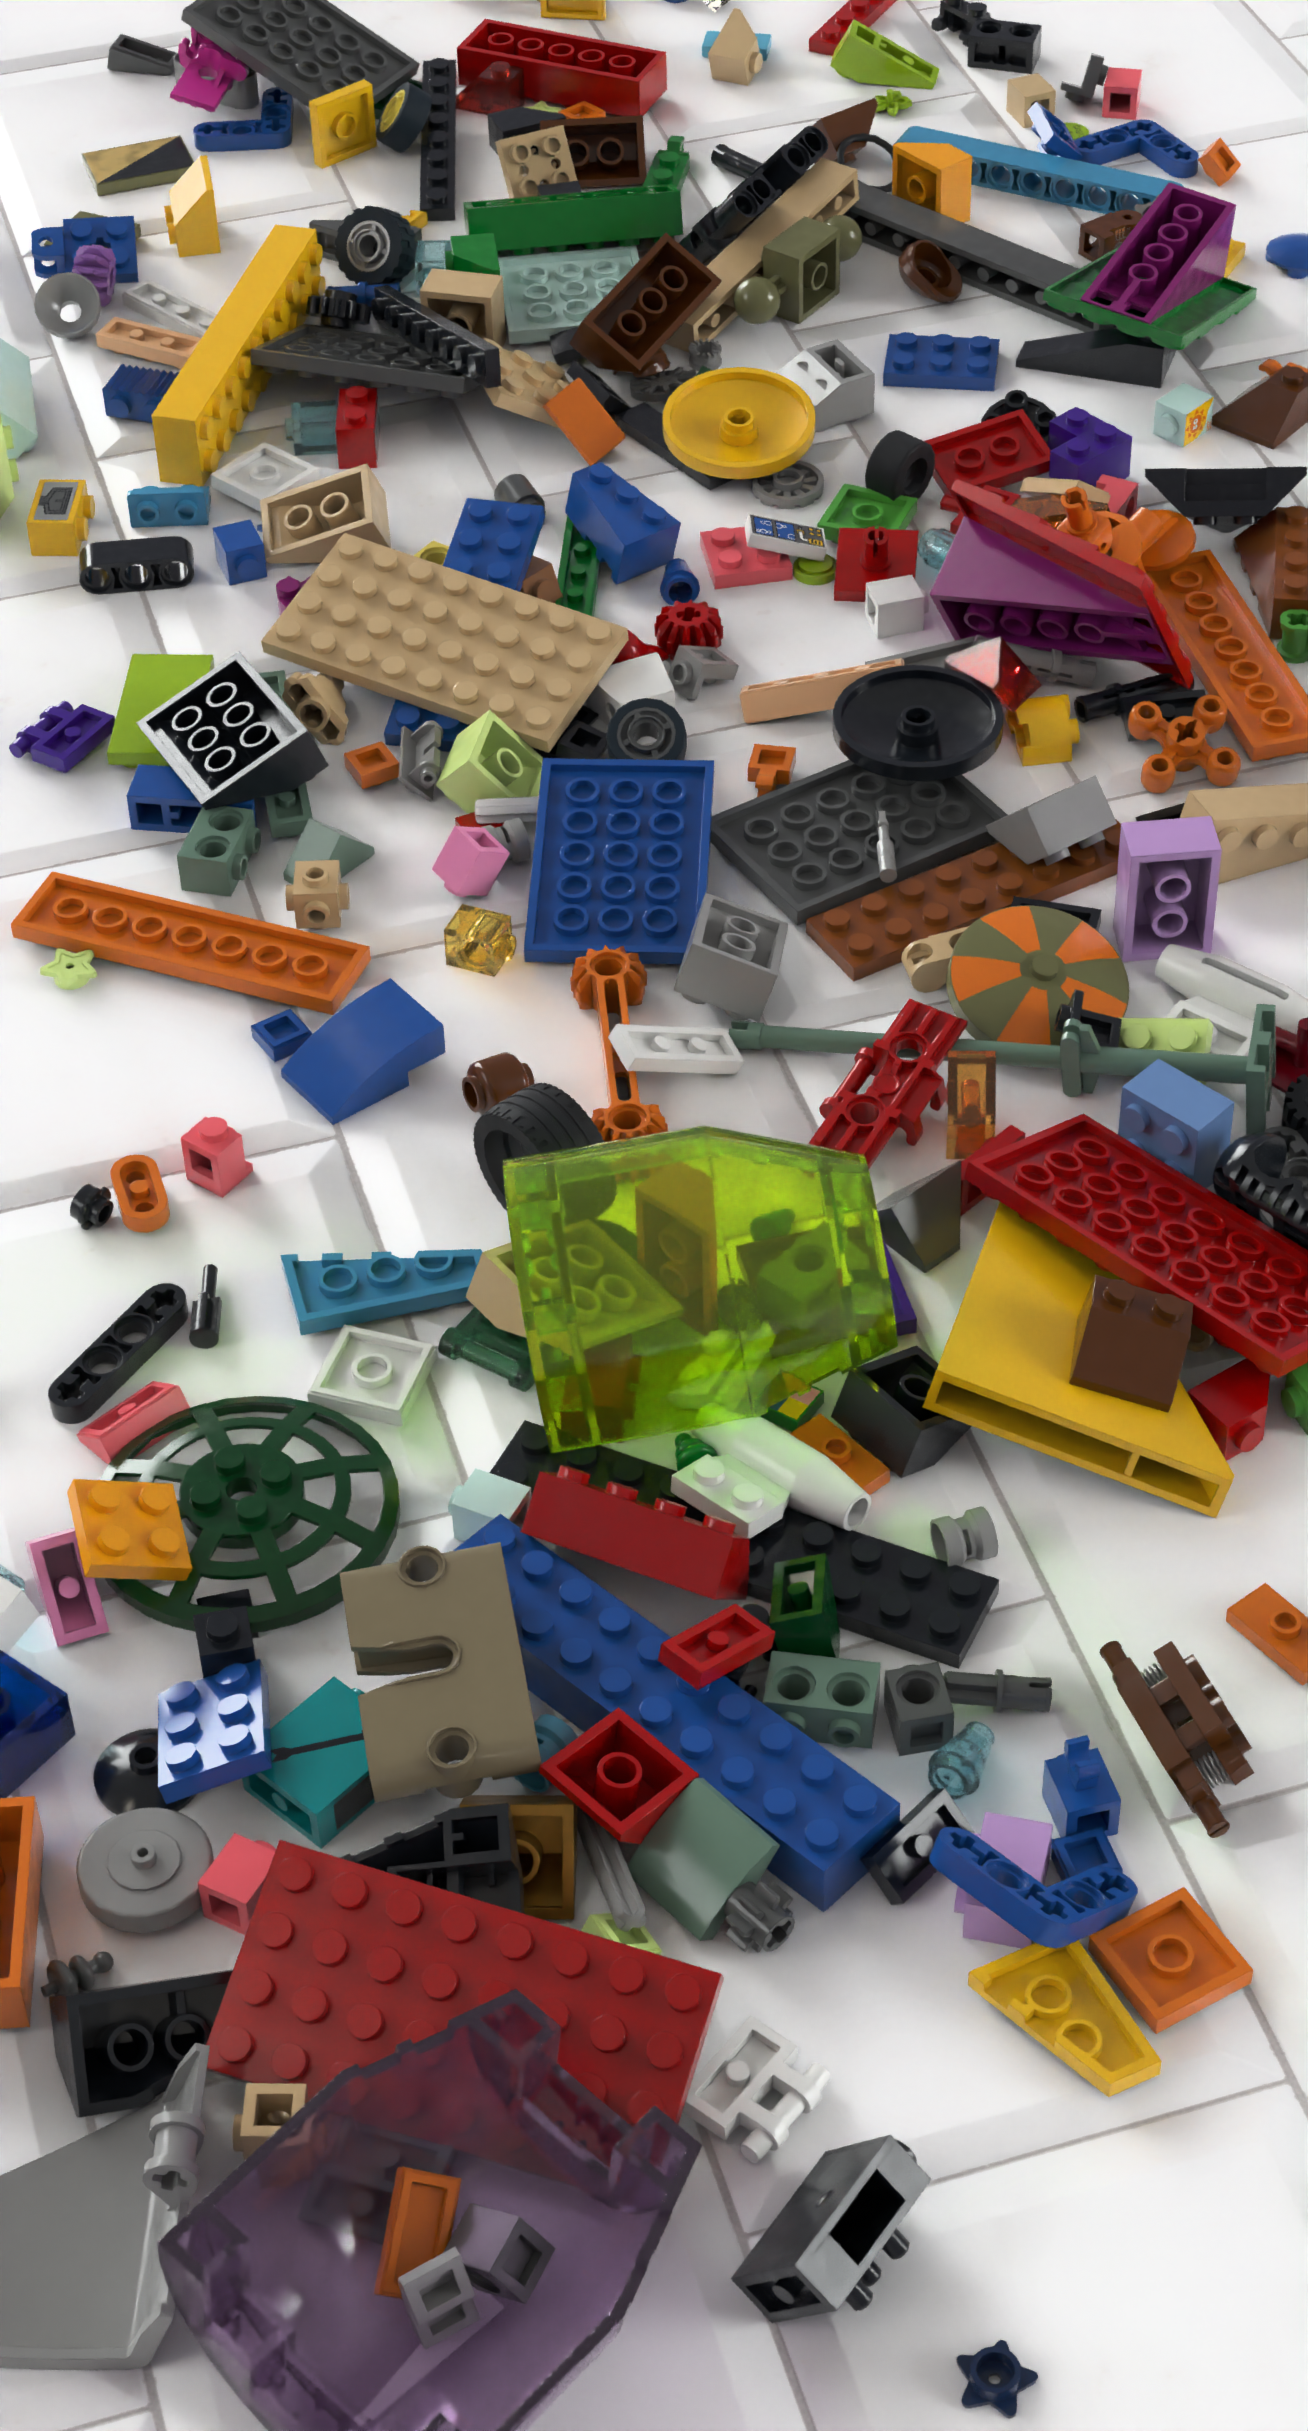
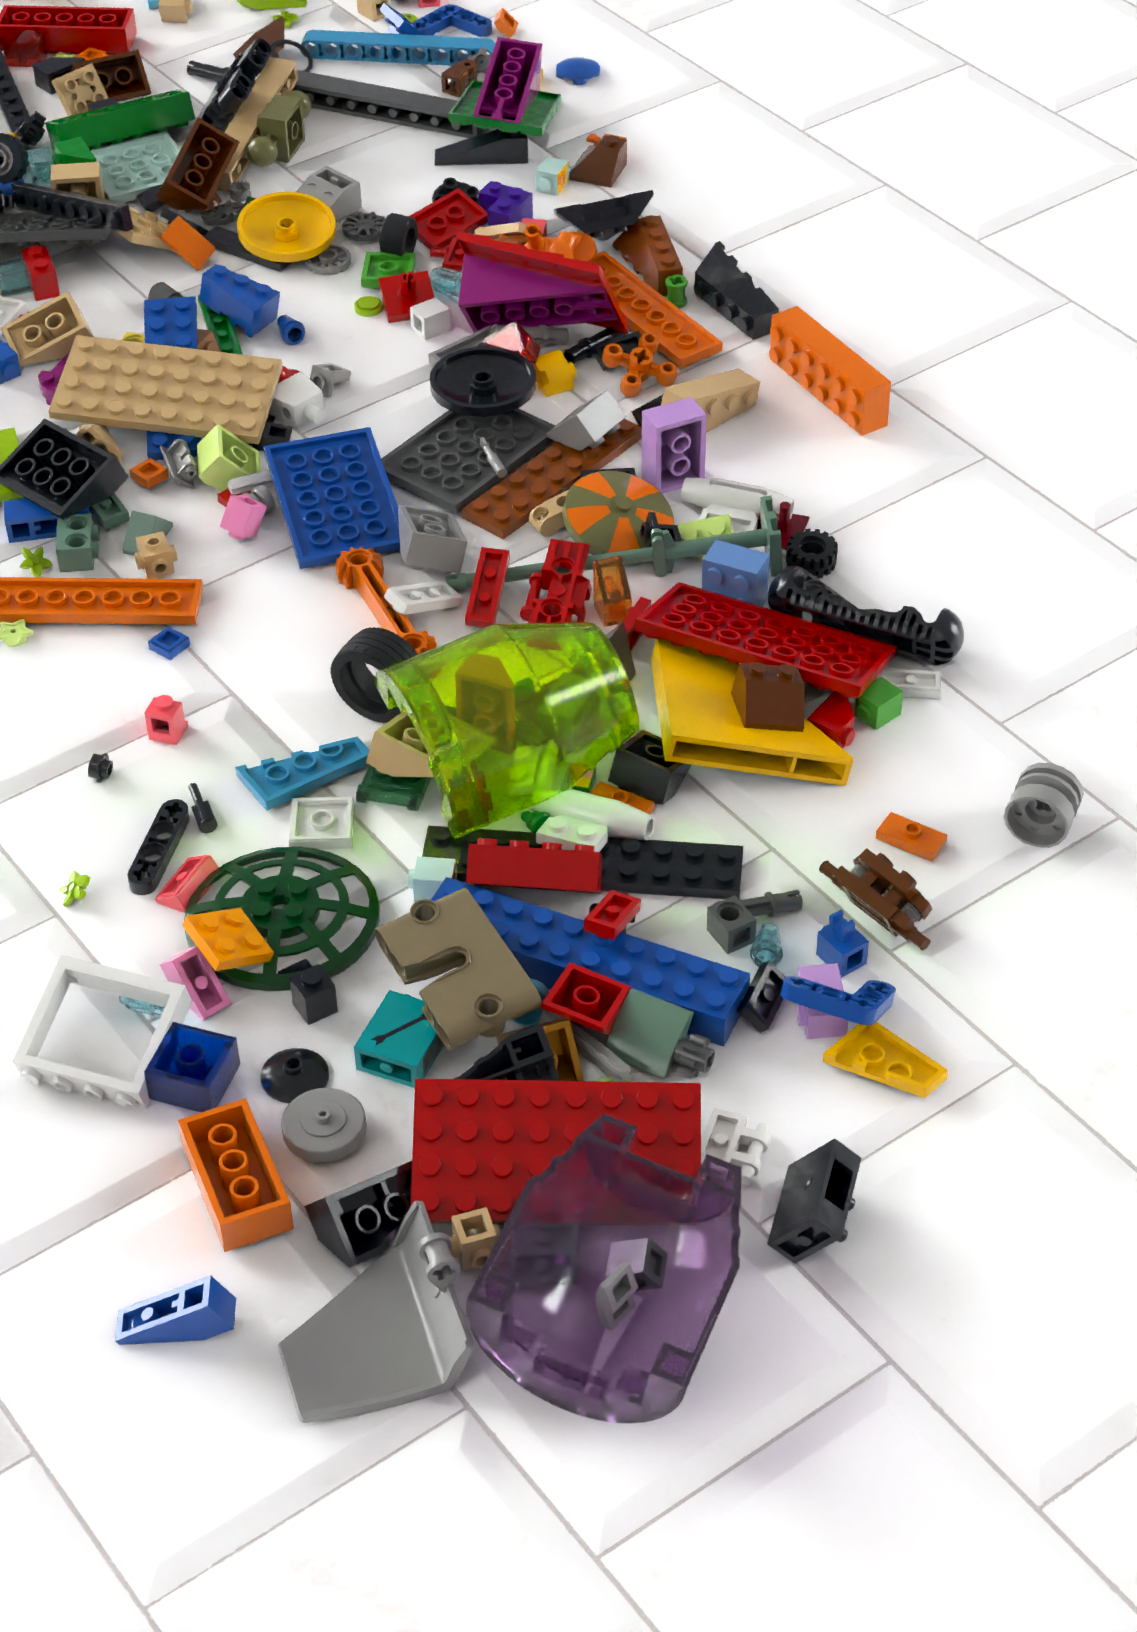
camera: 20 degrees left, 0 degrees up
dark grey hair [41,1951,114,1998] -> none
orange plate [110,1155,170,1233] -> none
blue plate [158,1659,272,1804] -> none
coral brick [198,1833,276,1935] -> none
blue slope [281,978,446,1125] -> none
orange tile [374,2167,462,2300] -> none
clear yellow brick [443,904,517,977] -> none
reddish brown head [462,1052,534,1115] -> none
wheel [606,698,687,760] -> none
green hinge [642,135,690,192] -> none
red gear [654,599,723,661] -> none
coral plate [700,527,793,589] -> none
light nougat slope [740,658,905,724] -> none
tile [744,513,827,561] -> none
orange plate [748,744,796,797] -> none
sand green brick [763,1651,881,1749] -> none
dark green slope [769,1553,840,1658] -> none
blue plate [883,332,1000,391] -> none
light orange slope [892,142,972,223] -> none
reddish brown hat [898,240,963,303] -> none
light grey wheel [930,1506,998,1567] -> none
dark blue plate [956,2340,1038,2418] -> none
blue tile [1050,1826,1123,1881] -> none
orange plate [1088,1887,1253,2034] -> none
none -> black gear [15,111,46,150]
none -> lime plant [19,547,53,577]
none -> dark grey wheel [342,212,385,242]
none -> red plate [465,547,510,629]

